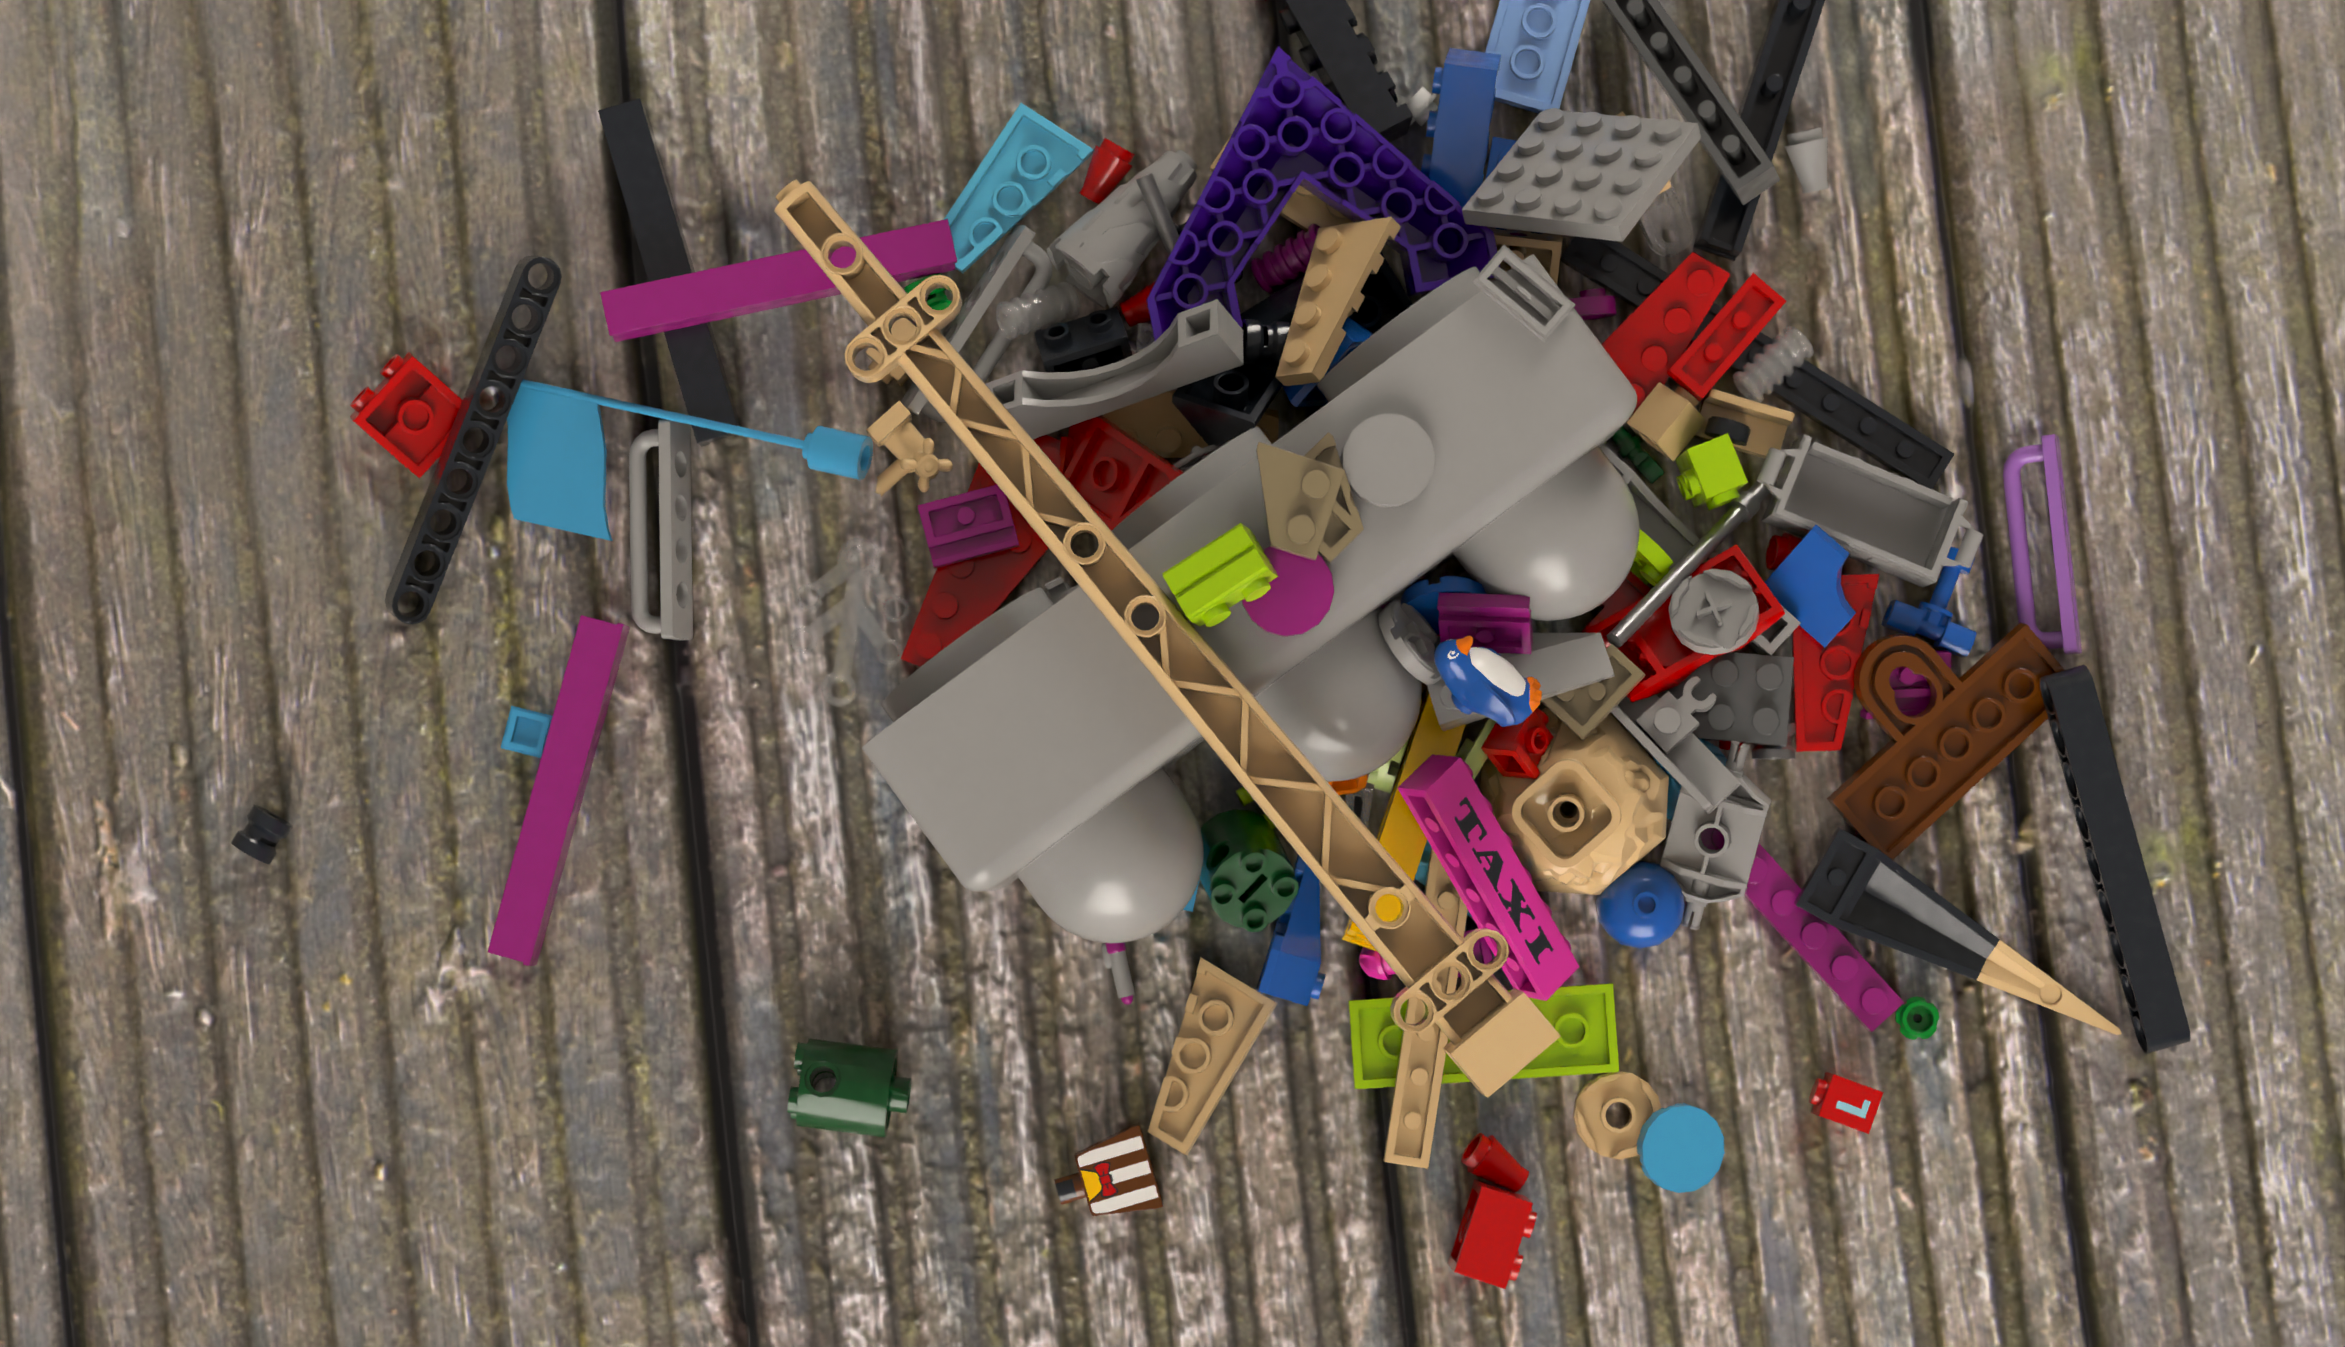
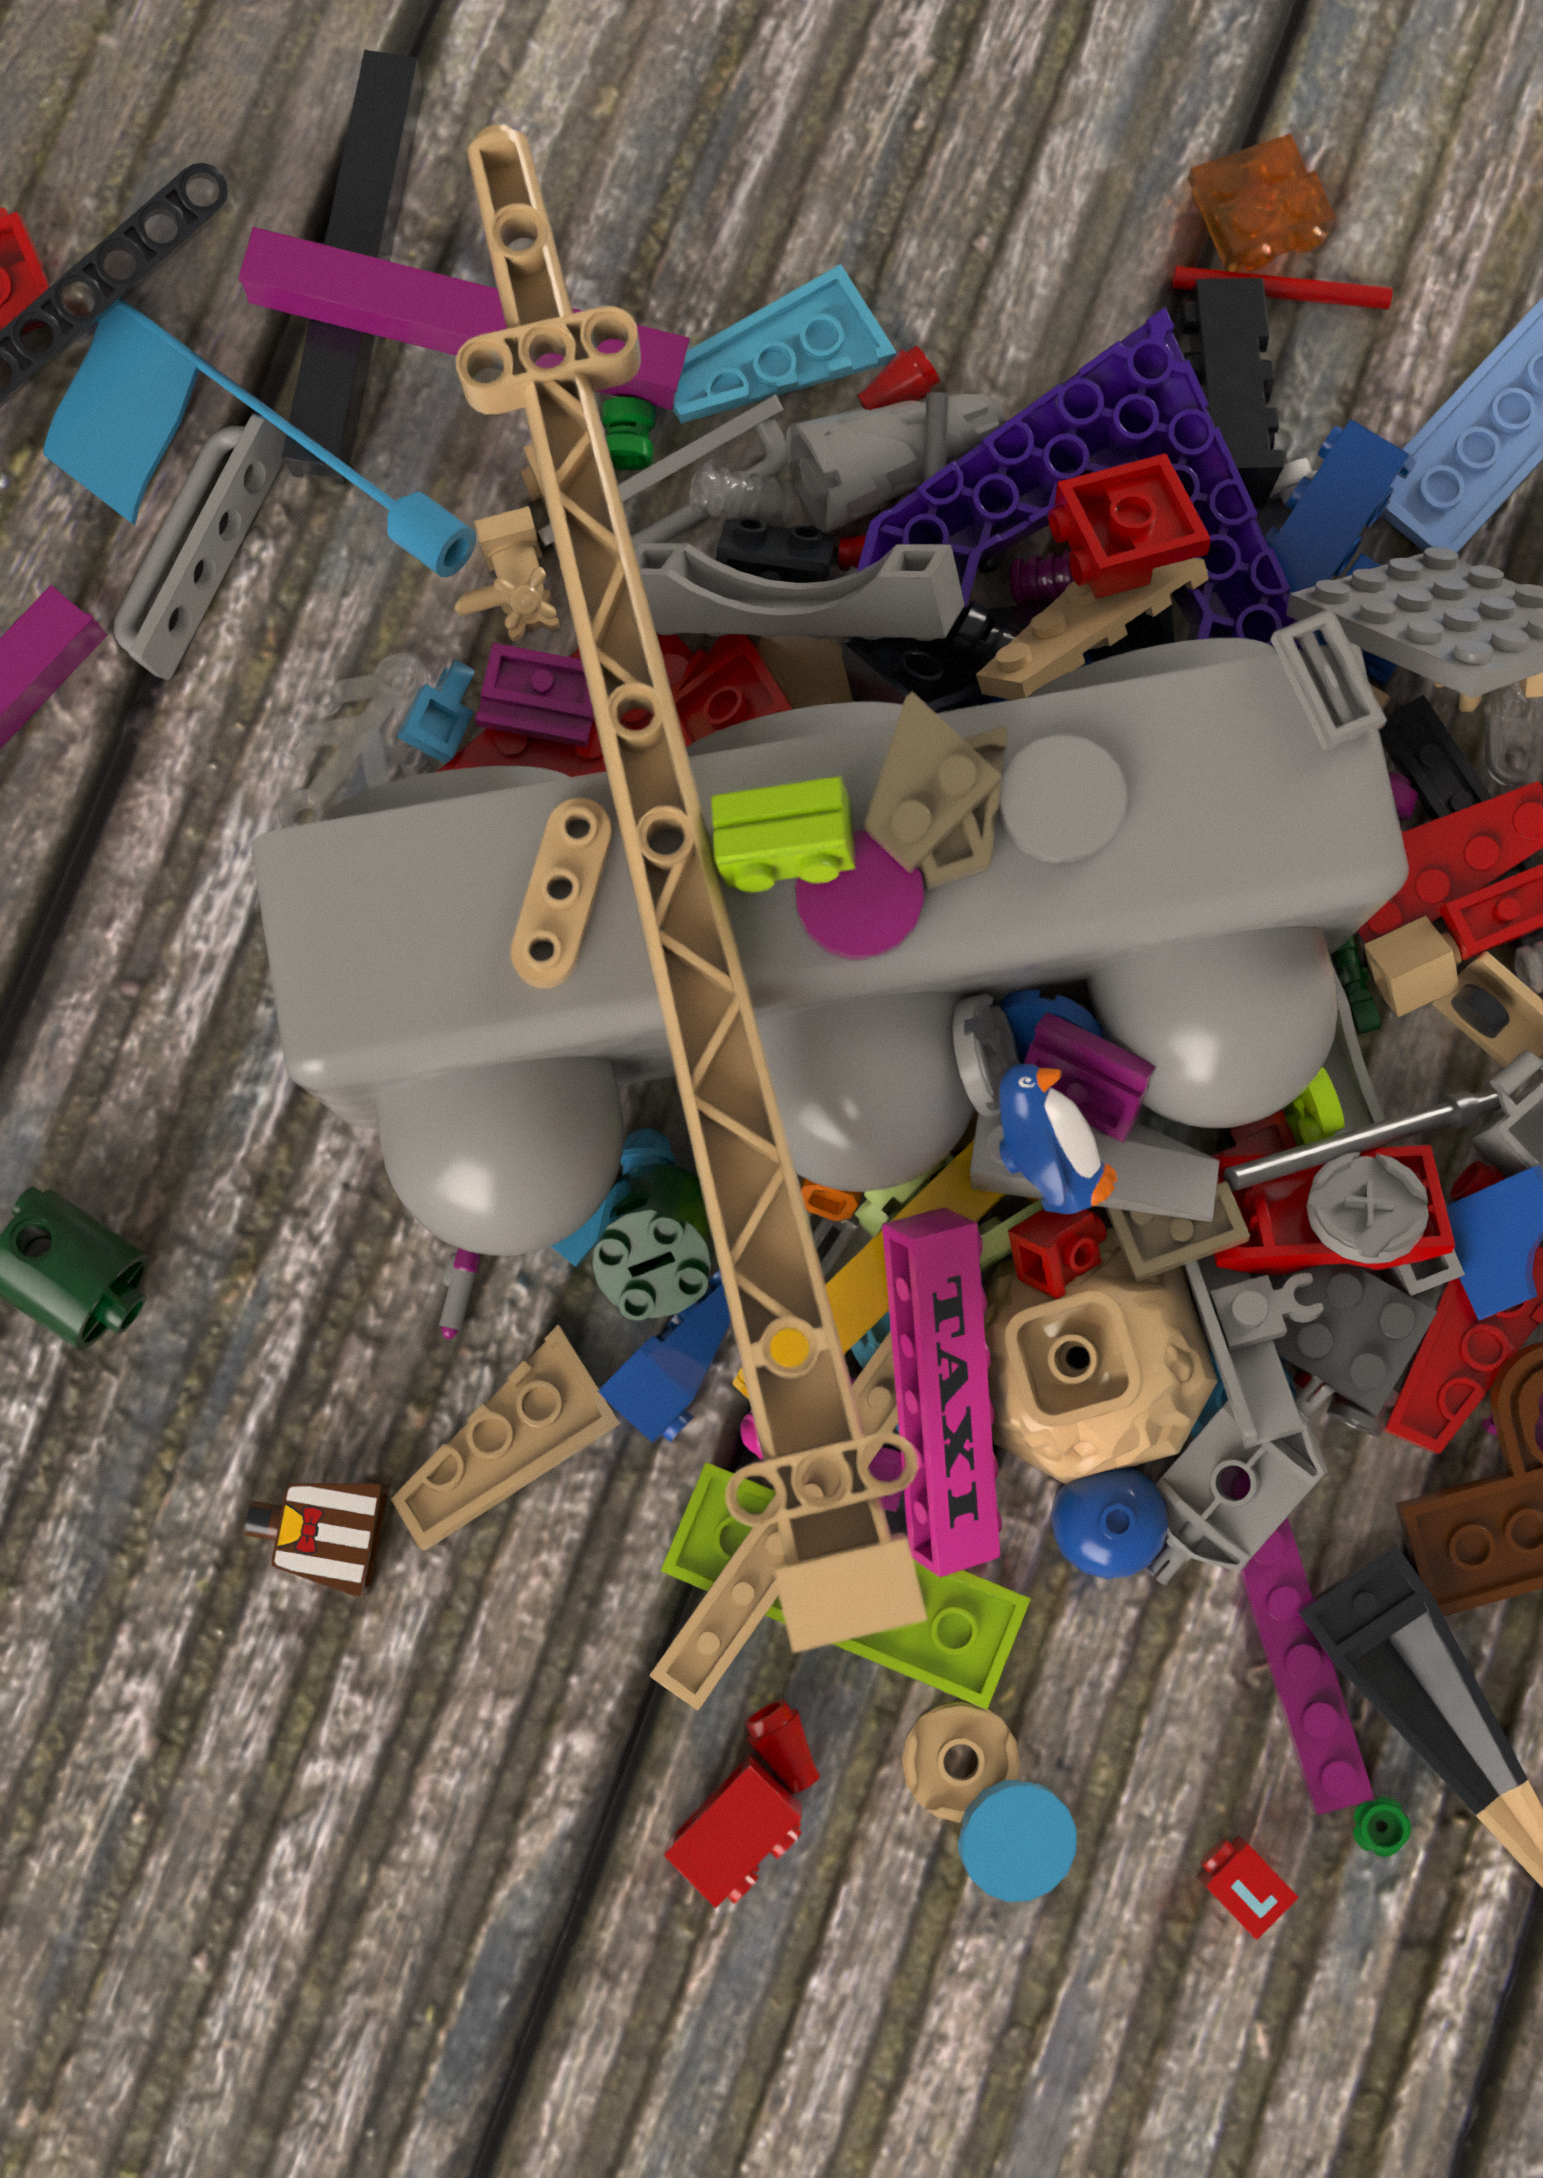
camera: 30 degrees right, 5 degrees down
lime brick [1675,433,1748,511] -> none
none -> dark azure plate [396,659,475,764]
none -> tan plate [510,798,613,988]
none -> dark azure plate [620,1128,675,1176]
none -> red plate [1048,453,1211,599]

